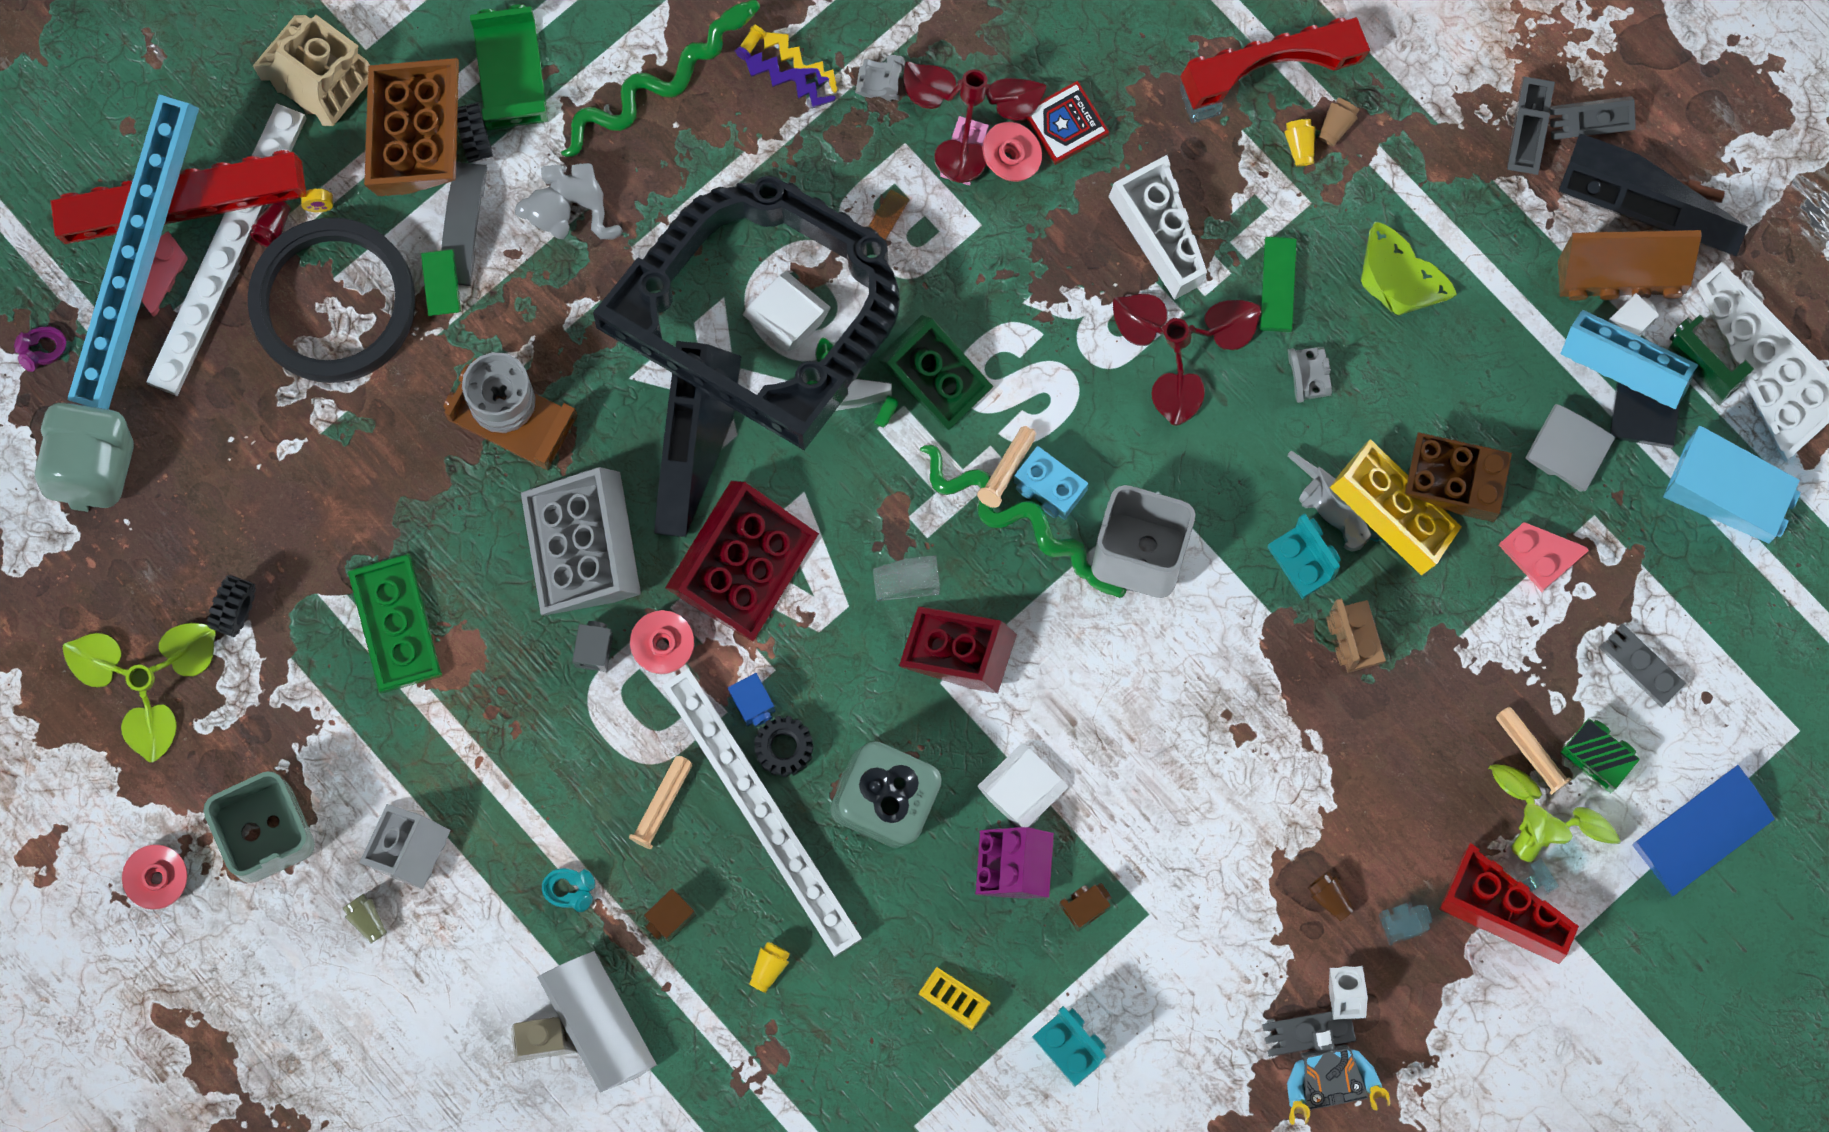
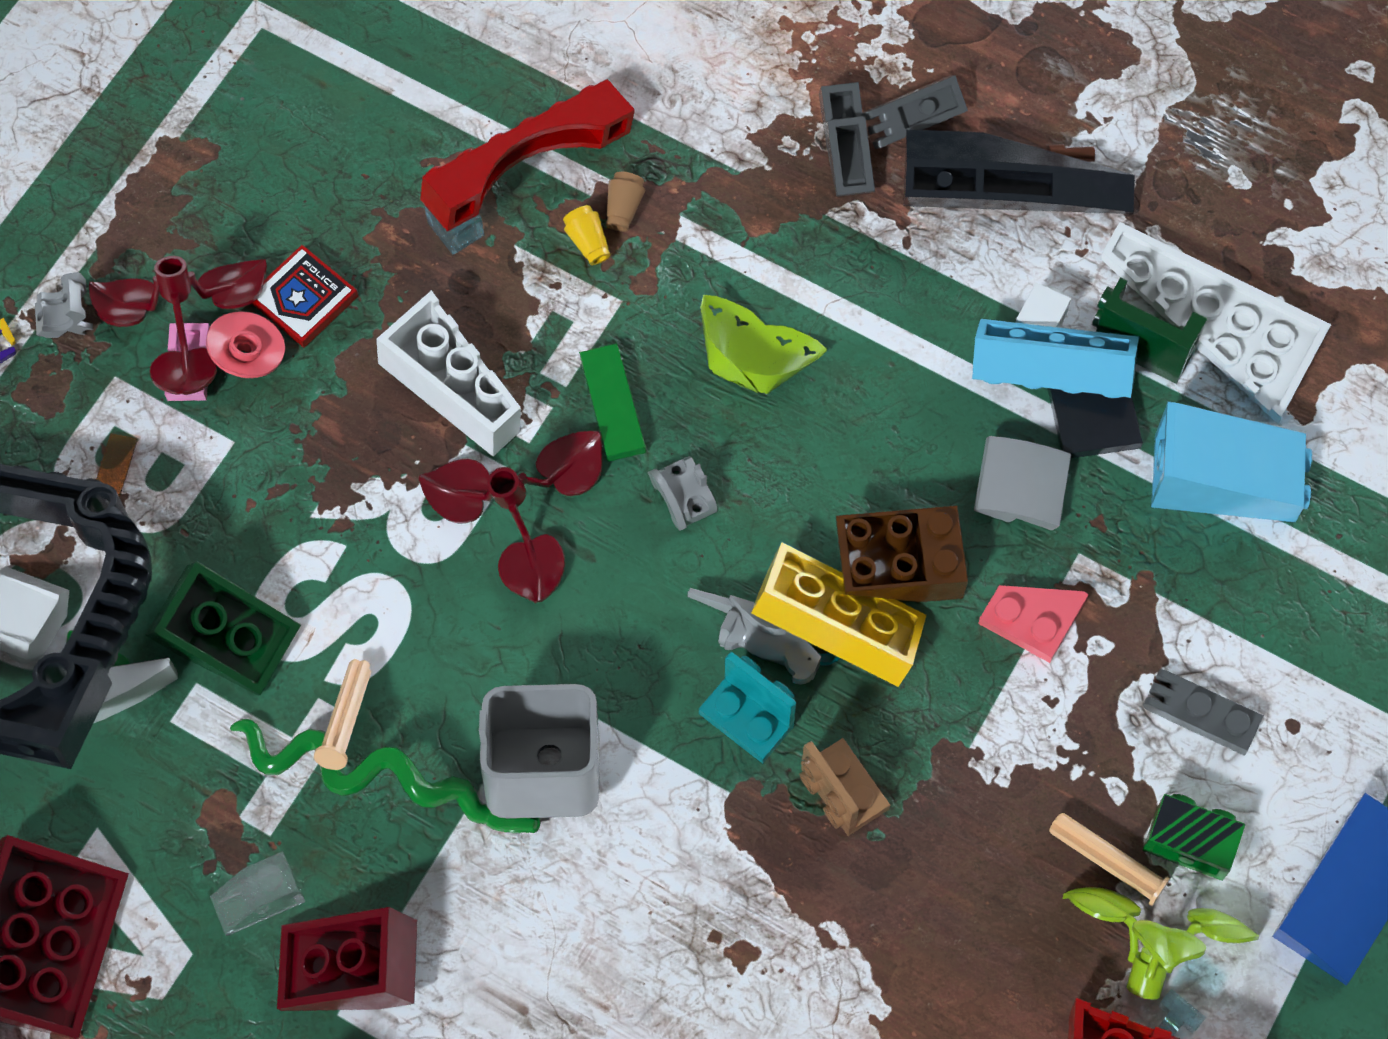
camera: 20 degrees left, 10 degrees down
green tile [874,395,898,428] -> none
medium azure brick [1014,446,1089,520] -> none
dark orange slope [1558,230,1702,301] -> none

